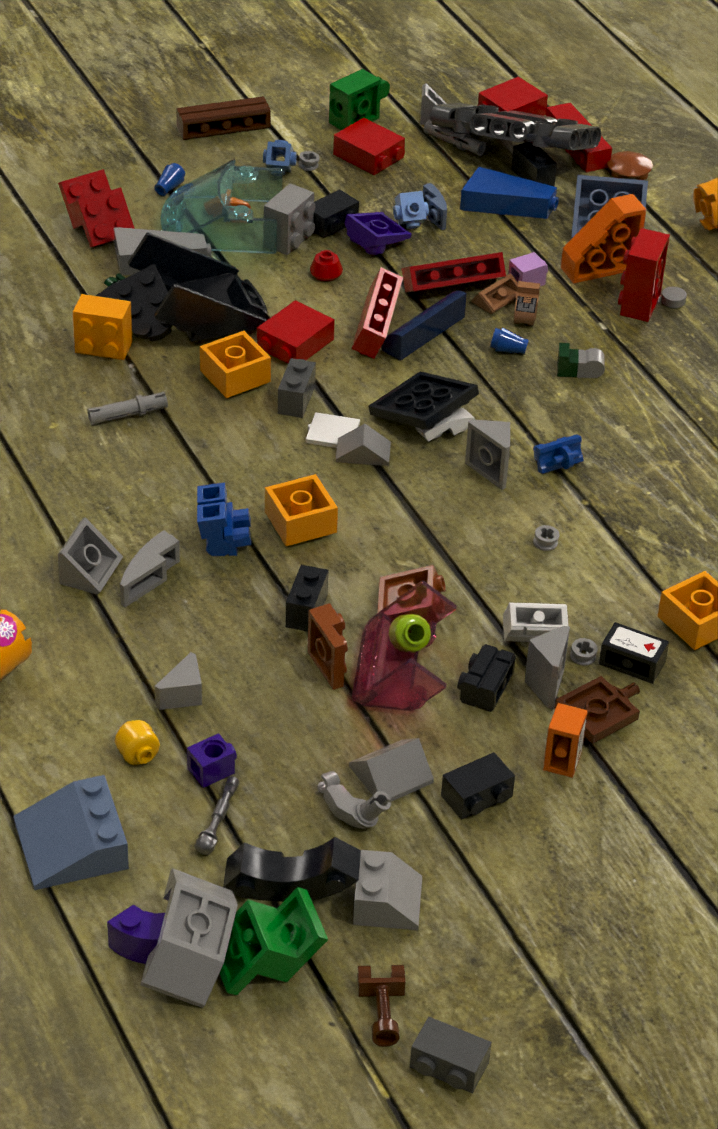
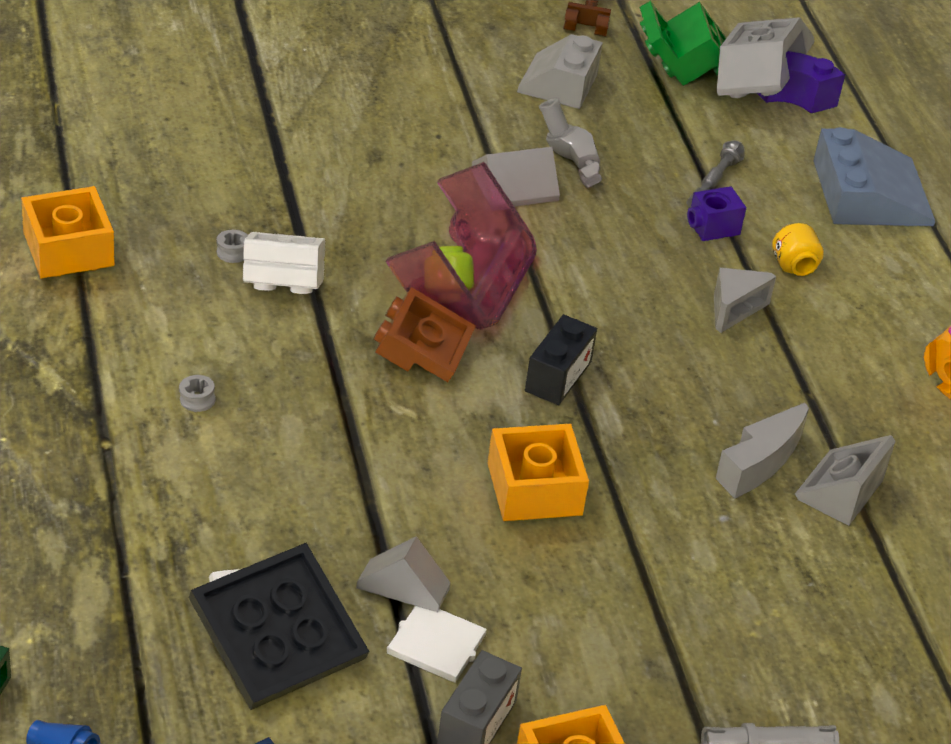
camera: 170 degrees left, 0 degrees up
blue hips [197,482,251,556] -> none
black brick [223,837,361,902] -> none
dark orange plate [308,603,348,690] -> none
black brick [441,752,515,820] -> none
black brick [457,644,516,712] -> none
light grey slope [465,420,510,490] -> none
light grey slope [525,626,570,709] -> none
blue hips [533,434,584,474] -> none
orange brick [543,703,588,778] -> none
reddish brown plate [554,676,640,744] -> none
black brick [599,622,669,684] -> none

